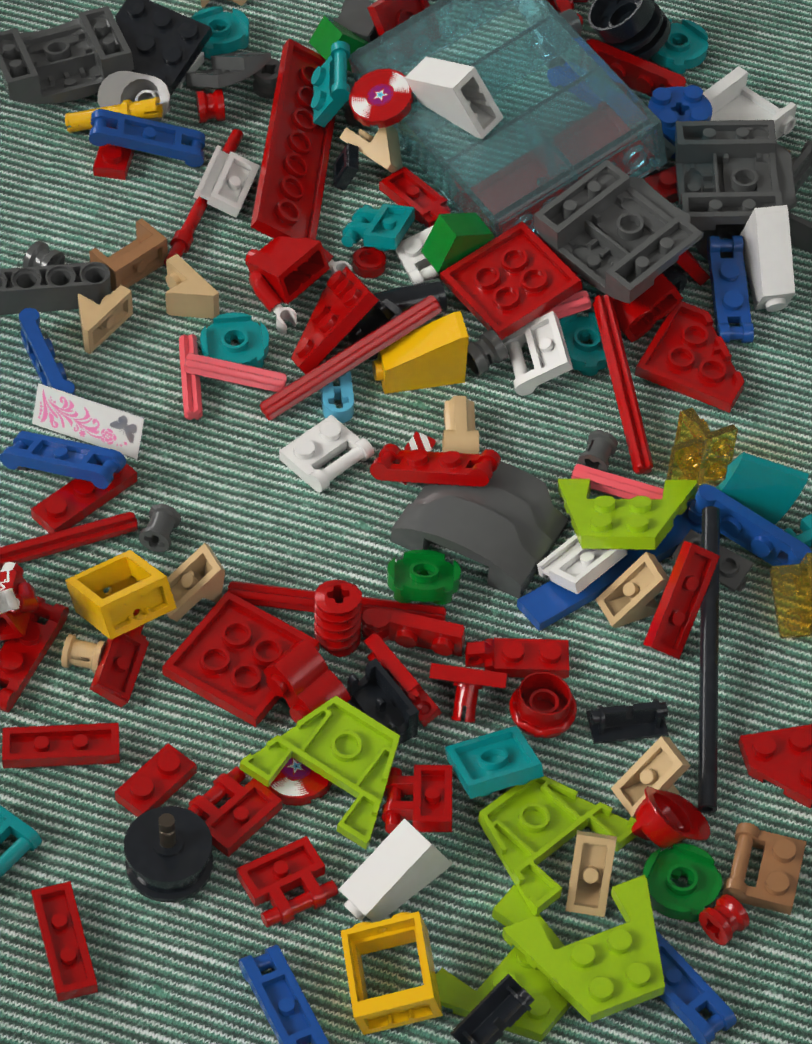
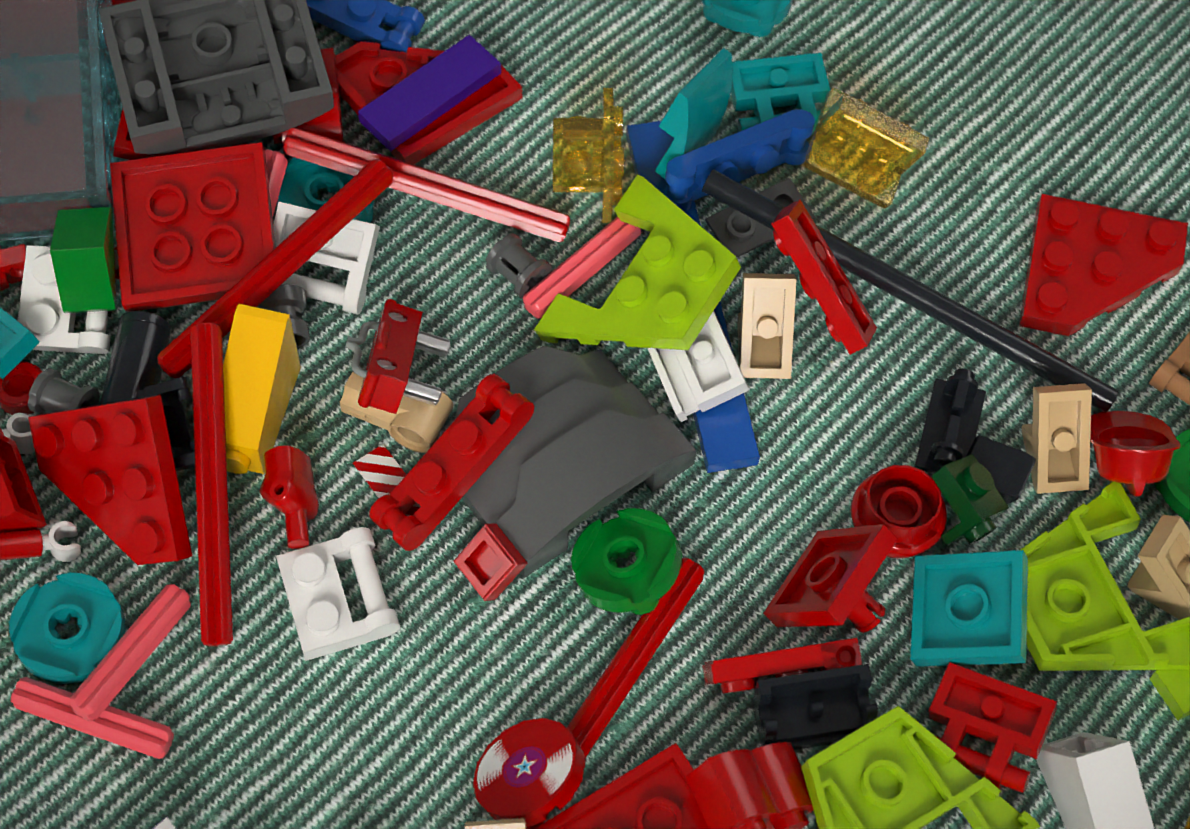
camera: 65 degrees left, 10 degrees up
red piece [314,580,362,658] -> none
medium azure beam [320,371,354,423] -> none
red hinge [361,607,465,657] -> none
red hinge [465,638,569,679] -> none
none -> dark grey bush [28,368,100,414]
none -> red axle [157,159,394,379]
none -> red piece [259,446,319,549]
none -> red piece [345,299,451,414]
none -> dark purple tile [358,34,501,151]
none -> red tile [453,523,528,601]
none -> red tile [473,718,586,827]
none -> dark green bracket [931,454,1009,546]
none -> black slope [966,435,1036,504]

